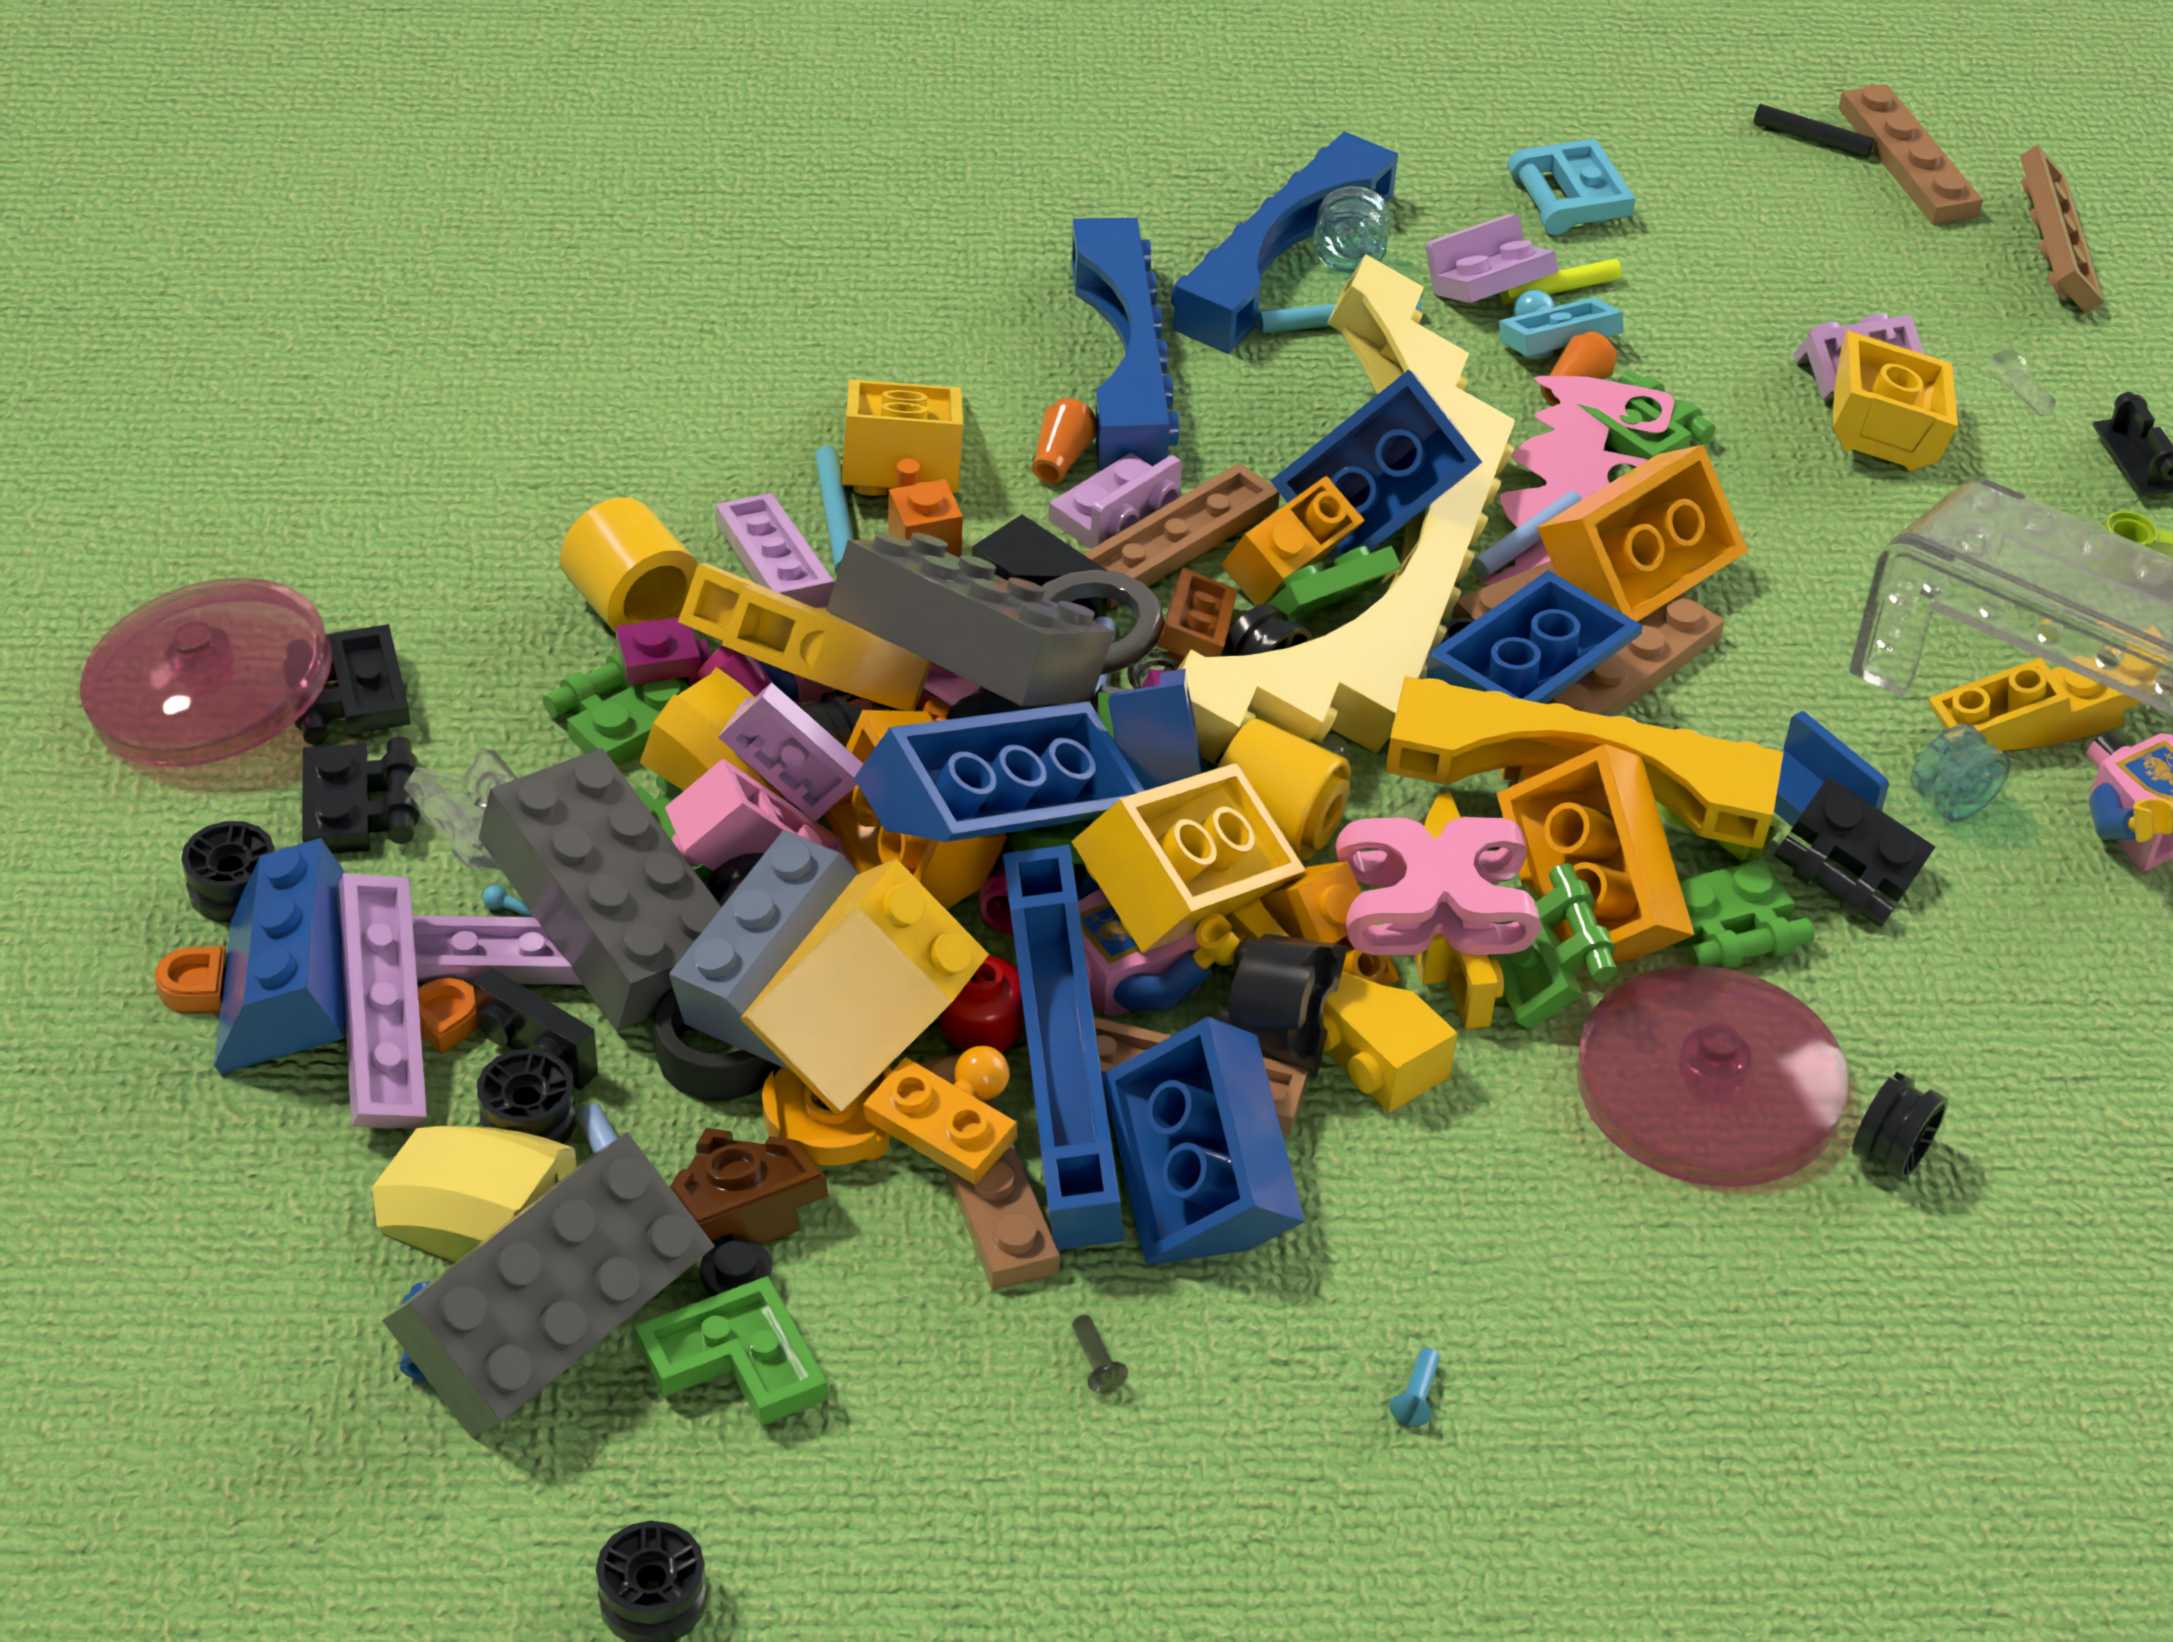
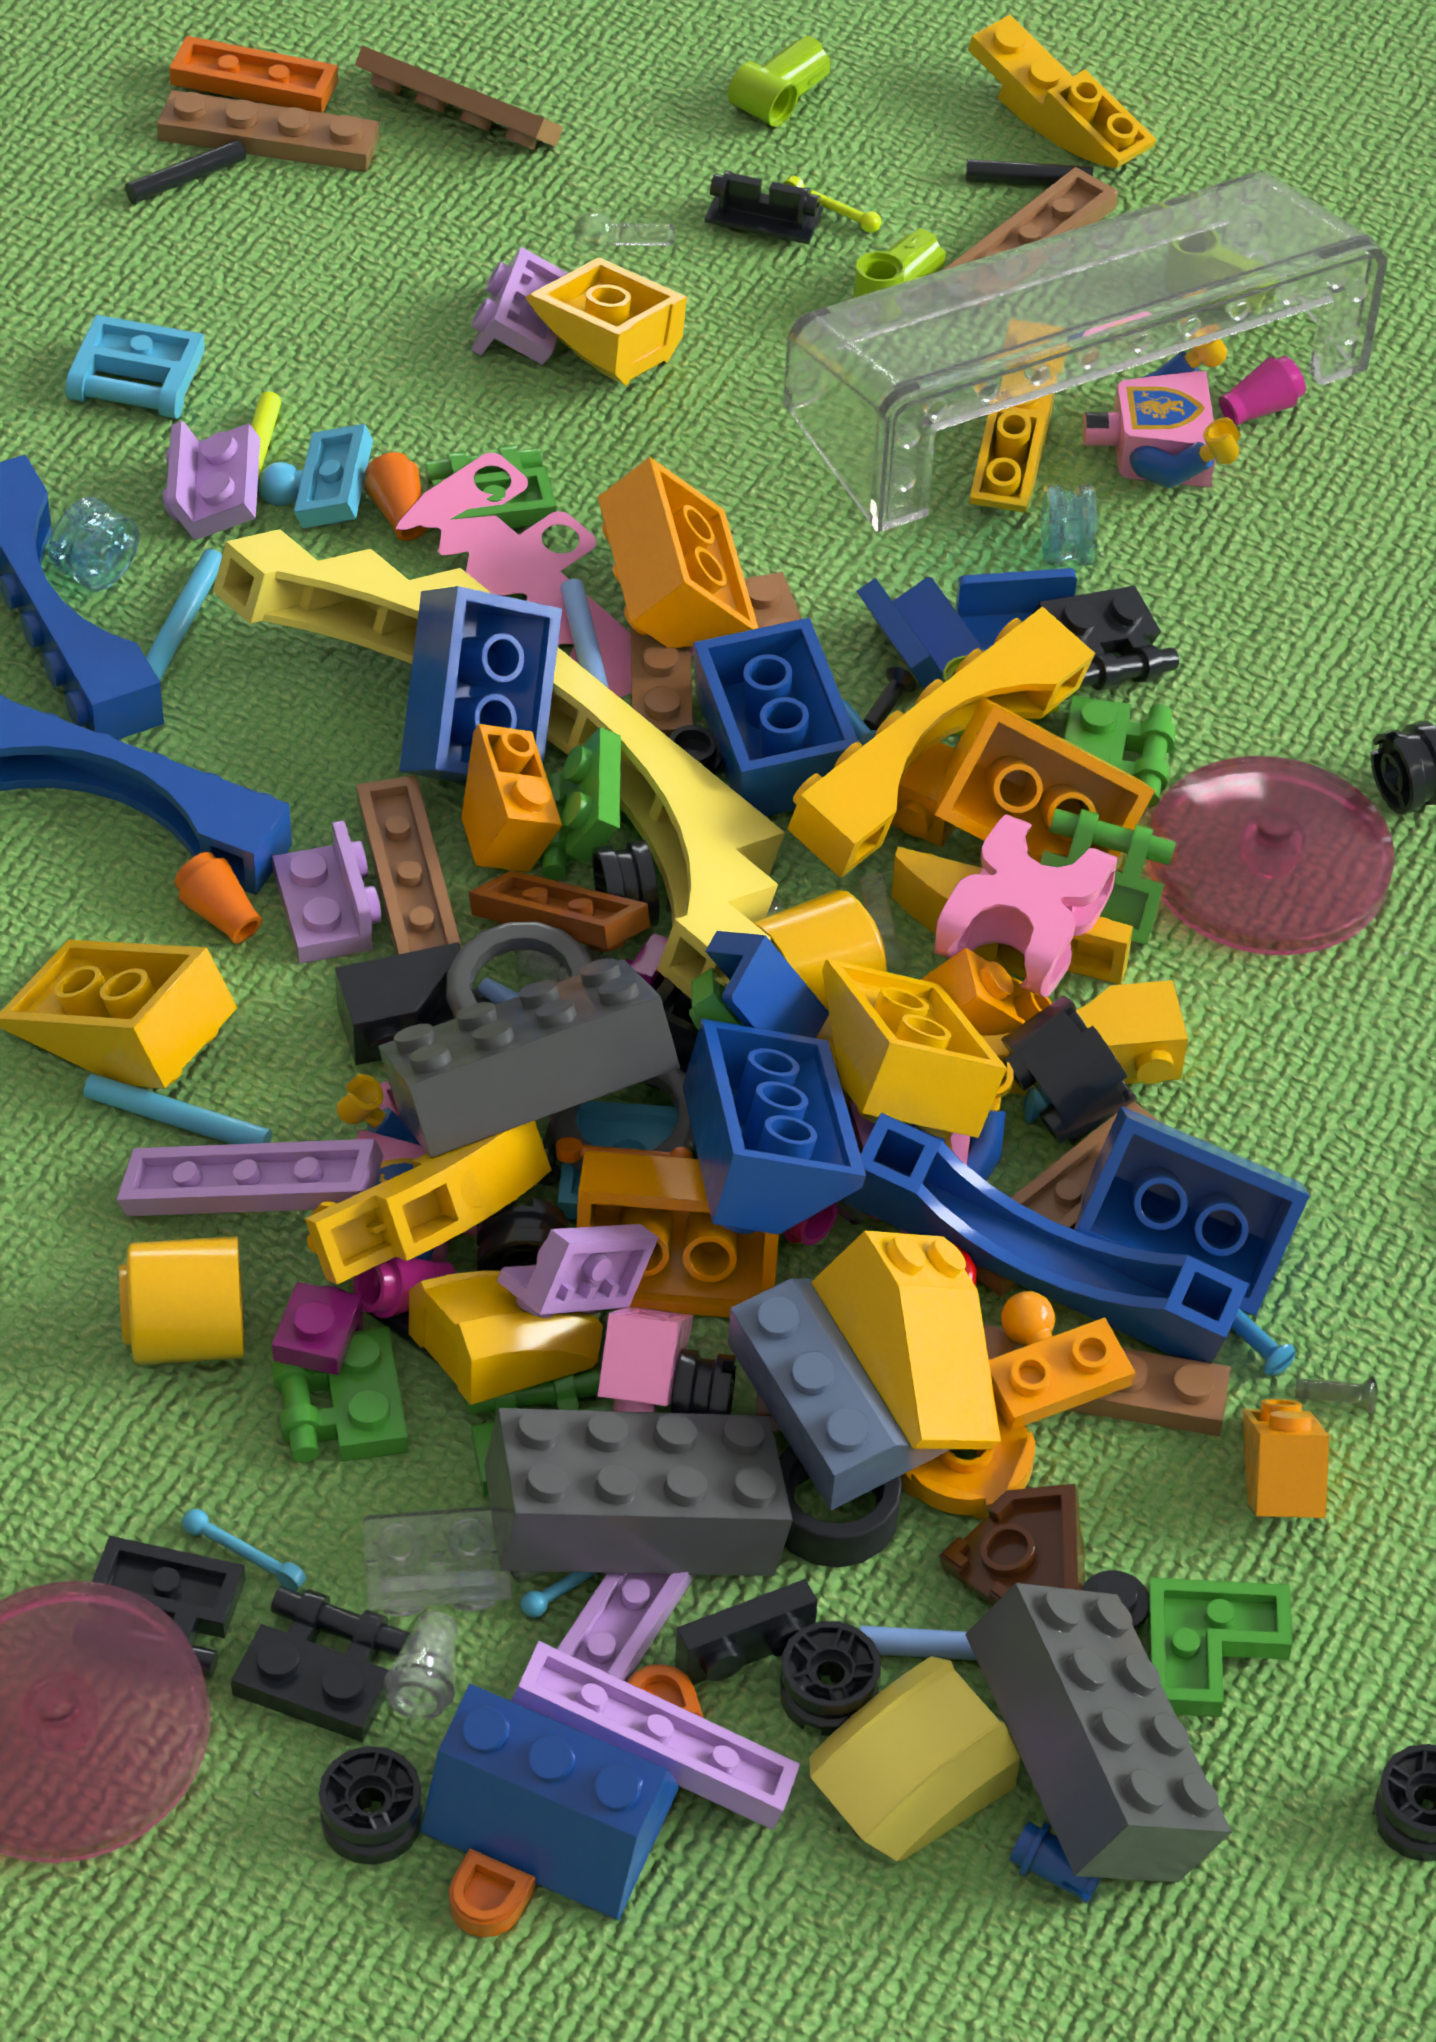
camera: 60 degrees left, 5 degrees up
orange brick [888,458,963,558] -> none
none -> orange plate [169,36,338,113]
none -> medium azure hinge [182,1508,307,1591]
none -> clear cone [385,1612,458,1720]
none -> blue panel [856,577,985,689]
none -> dark azure piece [1231,1308,1295,1376]
none -> light orange slope [1242,1399,1329,1518]

